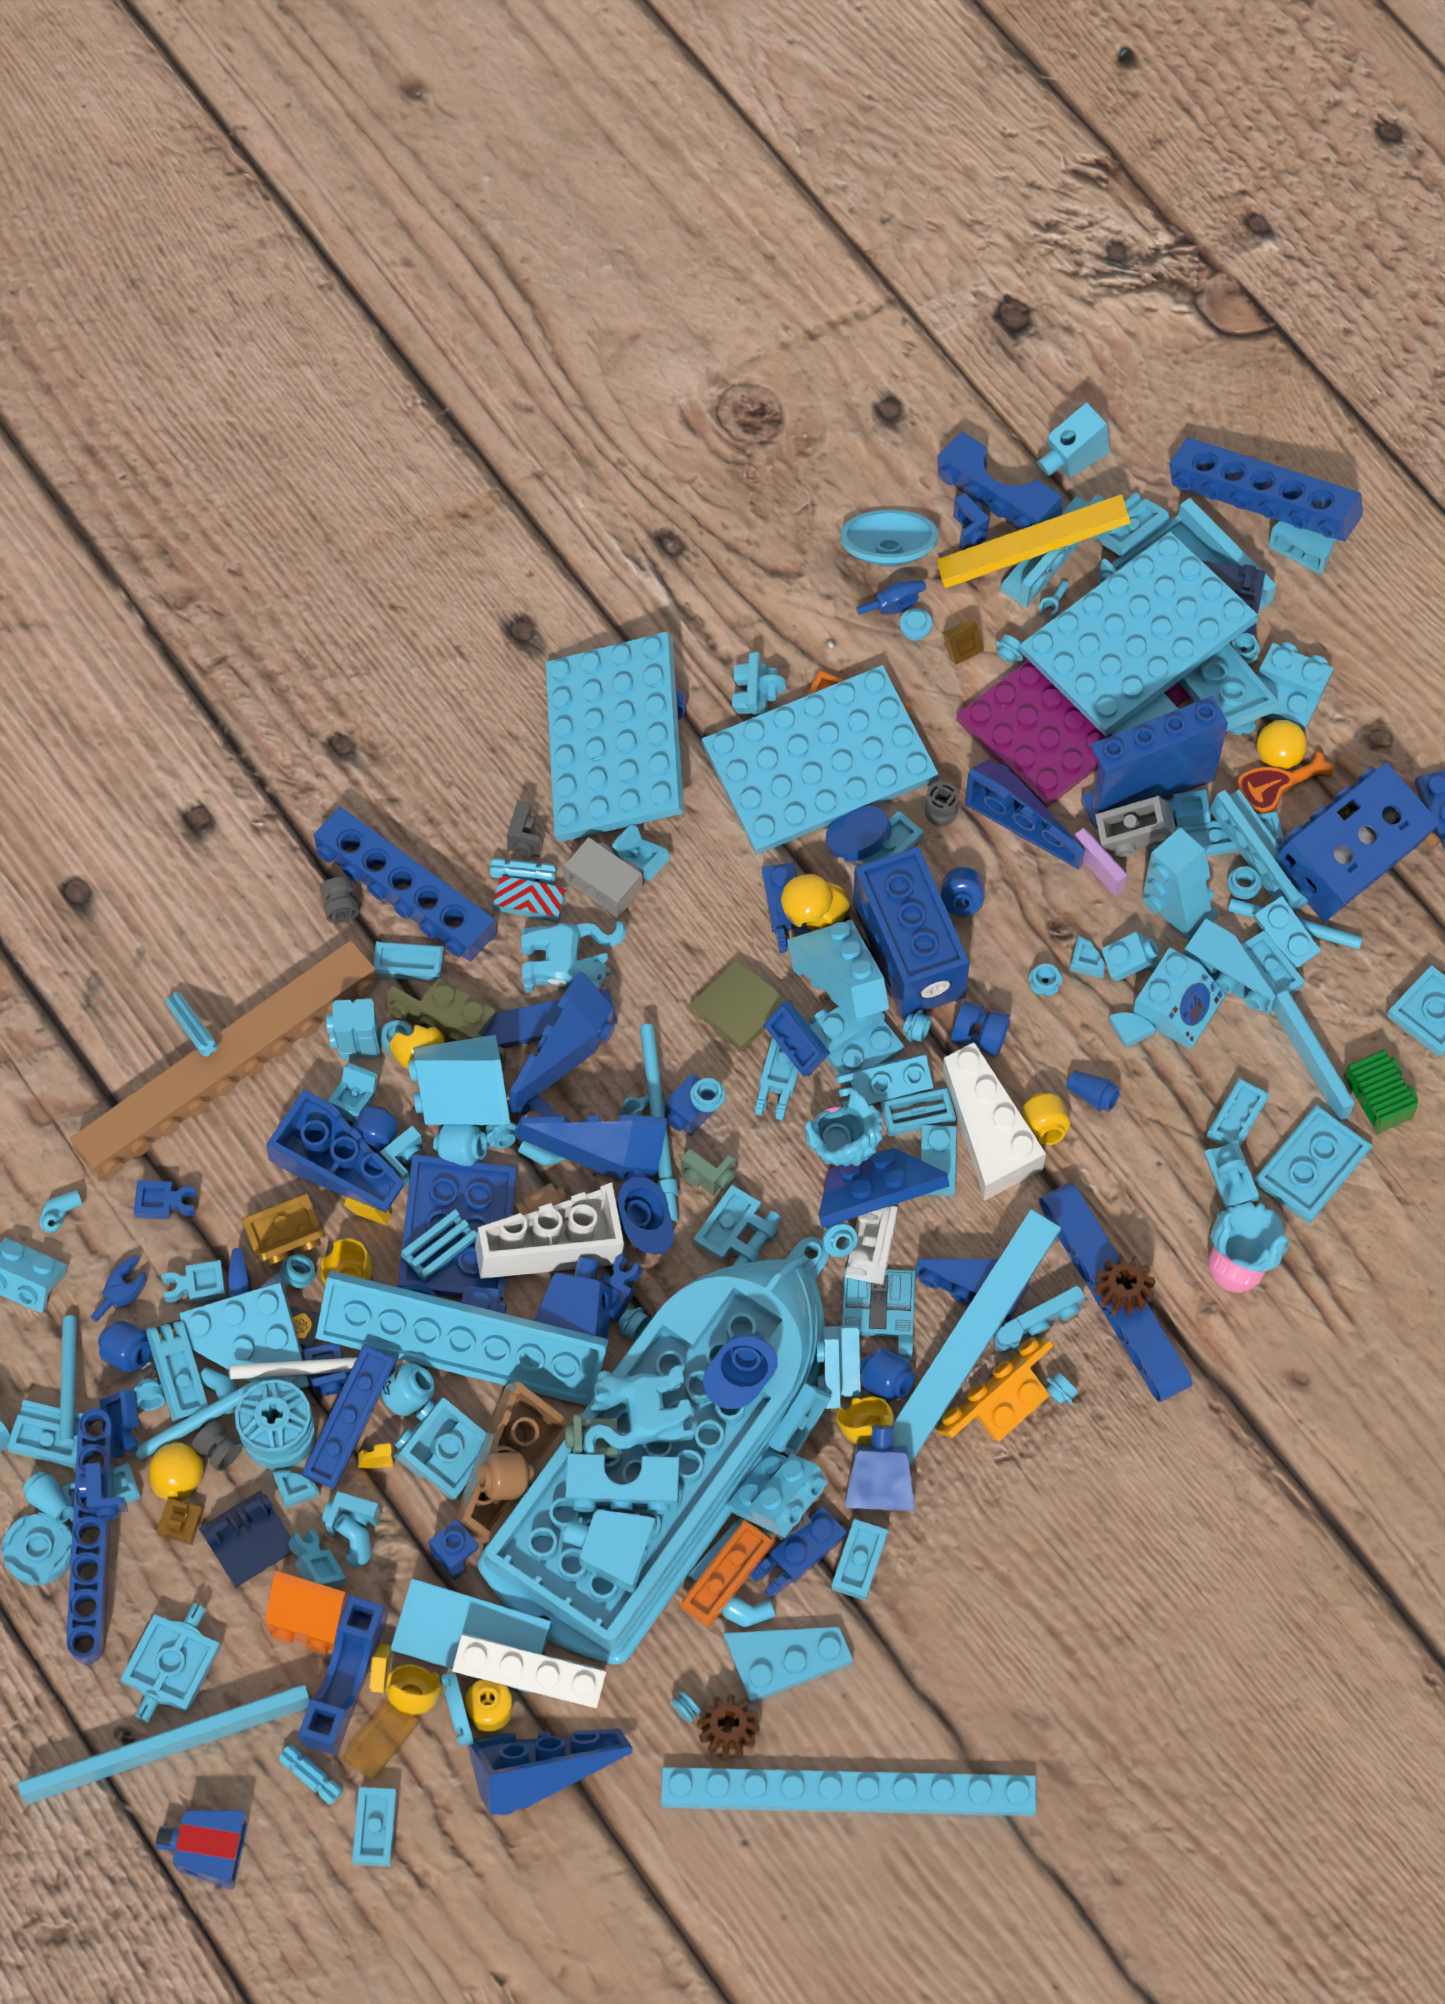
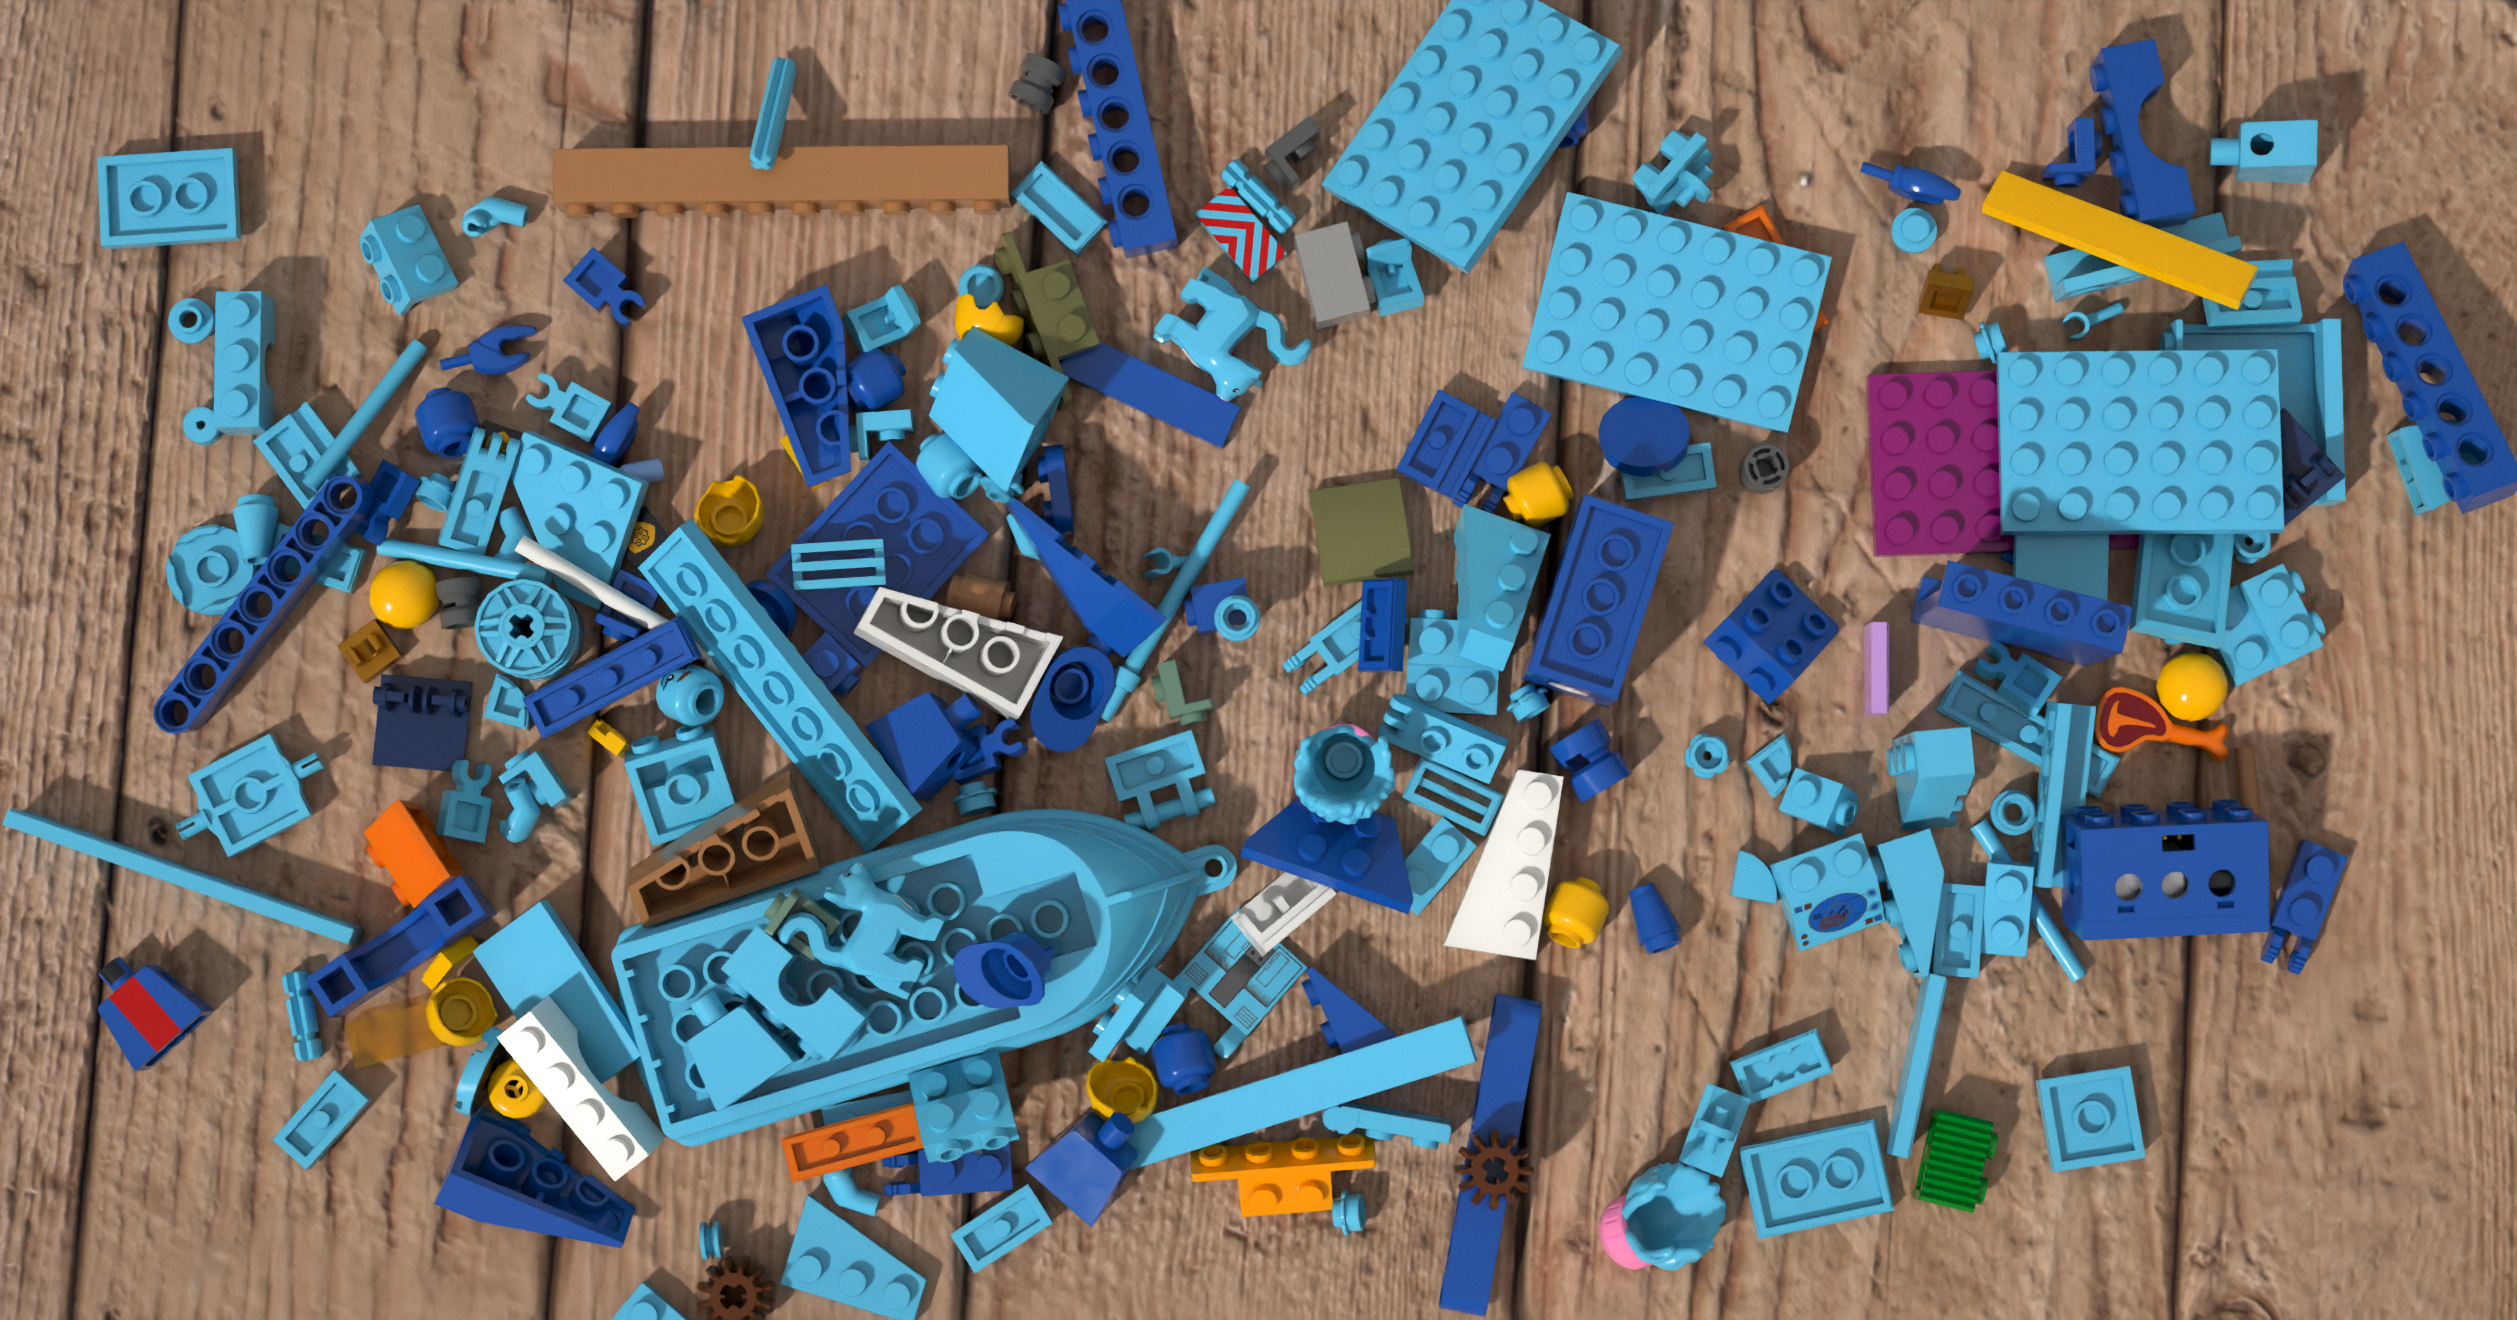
camera: 40 degrees right, 20 degrees up
blue bracket [79,1463,128,1519] -> none
pearl gold bracket [241,1193,326,1265] -> none
medium azure plate [280,1254,315,1288] -> none
medium azure brick [326,999,380,1060] -> none
blue bracket [428,1520,479,1581] -> none
medium nougat head [477,1452,534,1501] -> none
blue wedge [509,971,615,1112] -> none
medium azure tile [768,1383,832,1456] -> none
yellow hair [781,874,833,927] -> none
medium azure plate [822,1222,858,1257] -> none
medium azure dish [841,510,938,567] -> none
blue head [941,867,985,917] -> none
blue wedge [965,759,1085,870] -> none
light grey brick [1095,796,1176,857] -> none
none -> blue plate [1396,389,1497,502]
none -> blue bracket [1703,569,1838,705]

